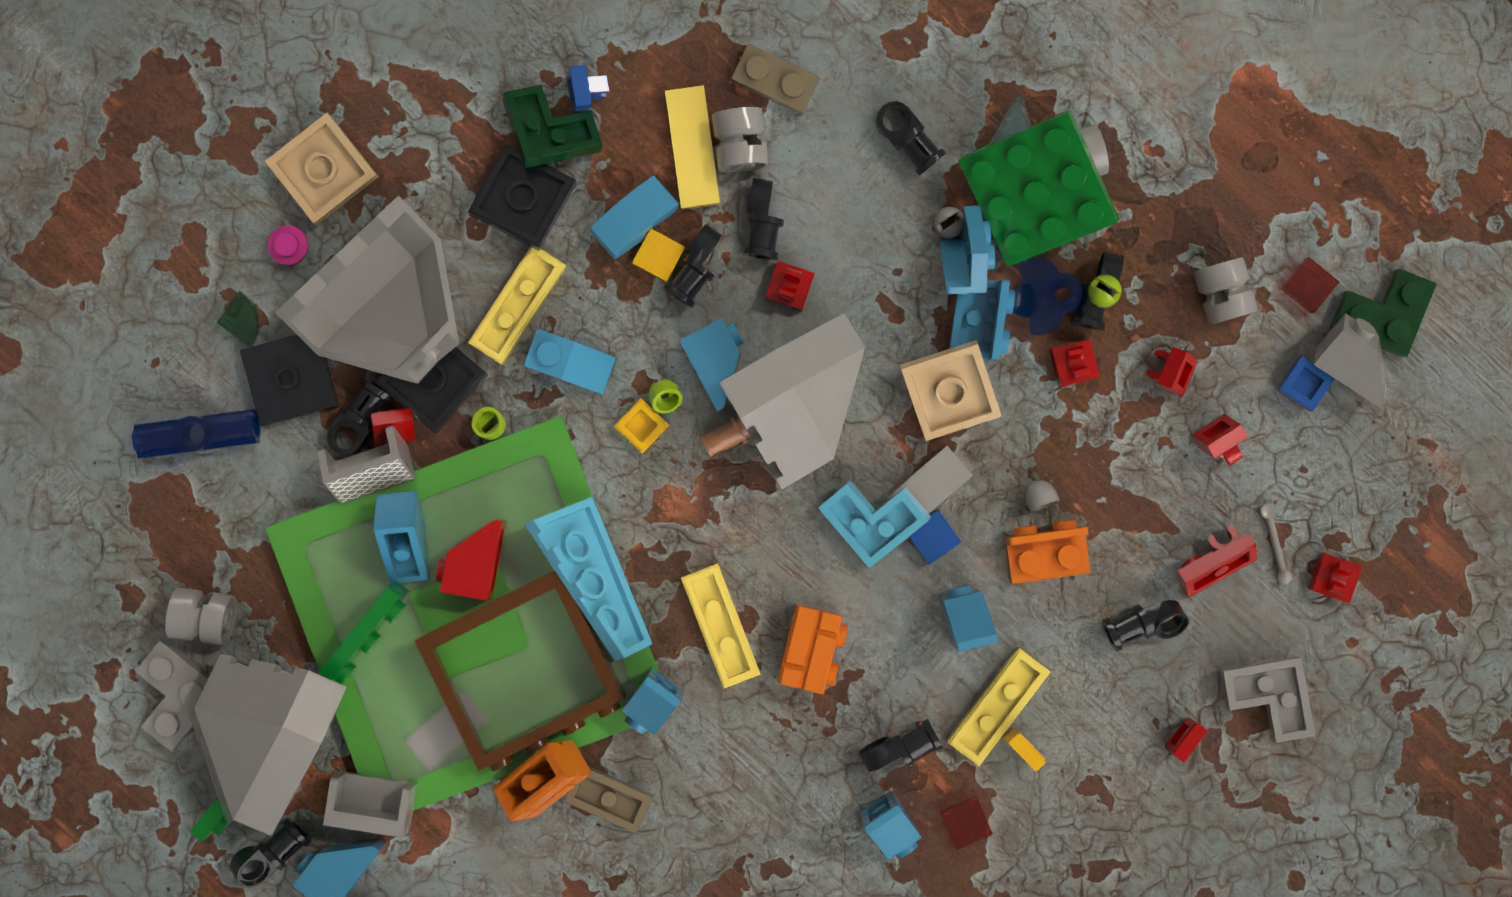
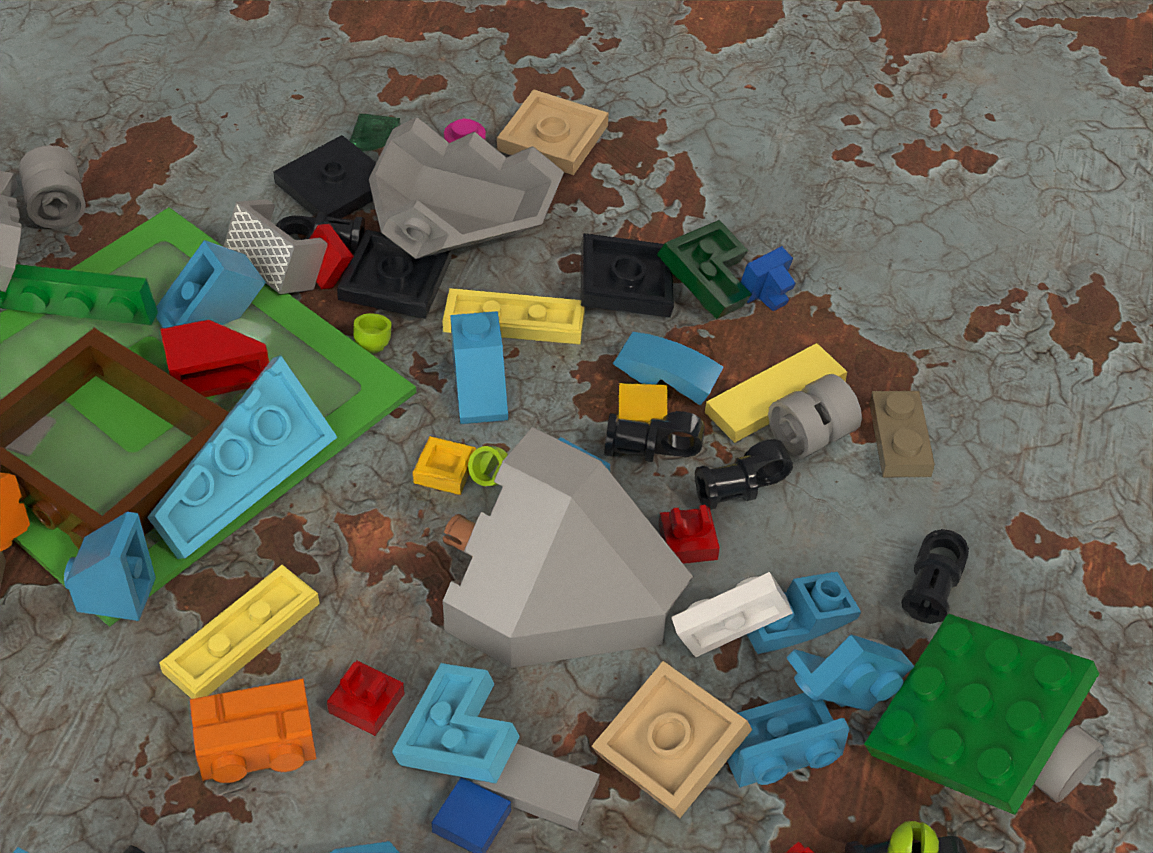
camera: 60 degrees right, 40 degrees down
clear blue piece [132,409,261,459] -> none
clear blue plate [1012,258,1083,335] -> none
none -> red tile [327,660,405,736]
none -> white plate [671,572,793,657]
none -> dark azure slope [747,572,861,654]

